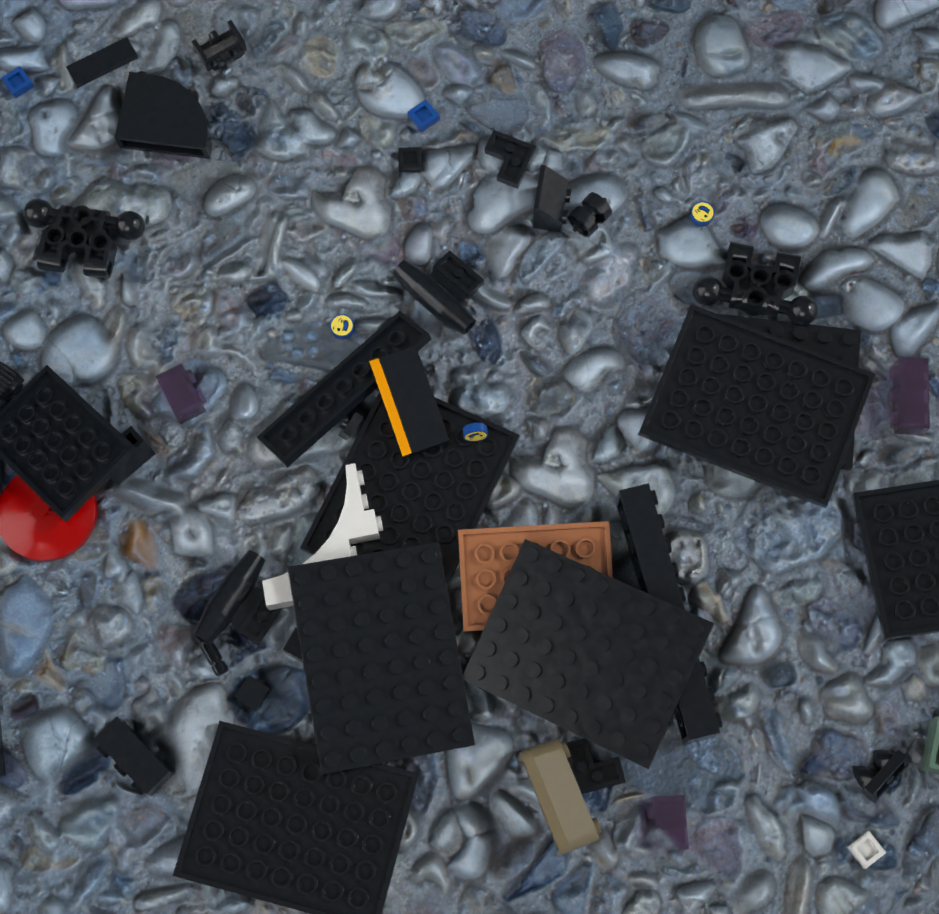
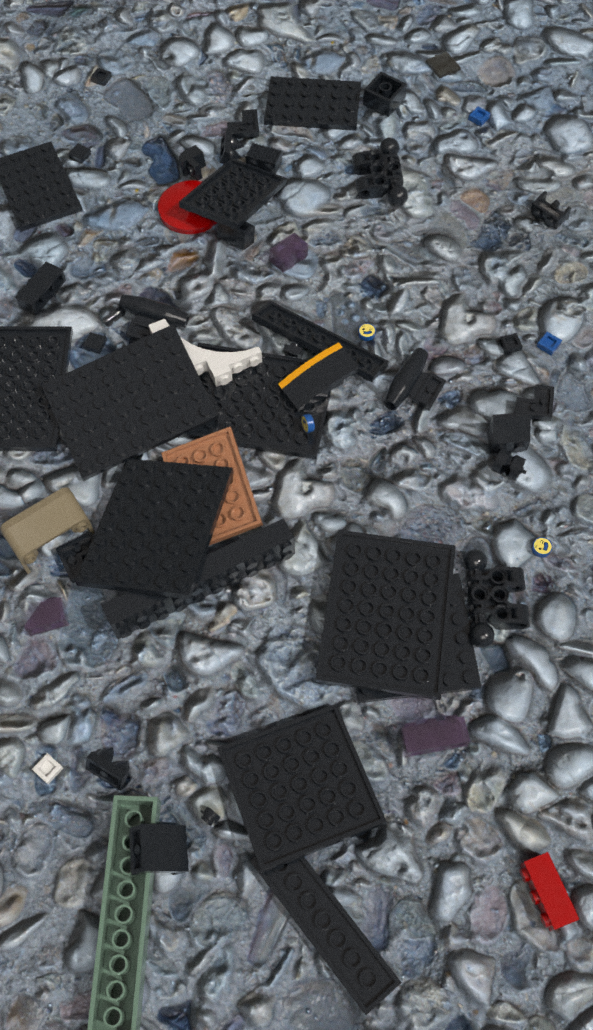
camera: 75 degrees right, 10 degrees down
black tile [66,37,138,88] -> none
black brick [115,71,212,159] -> none

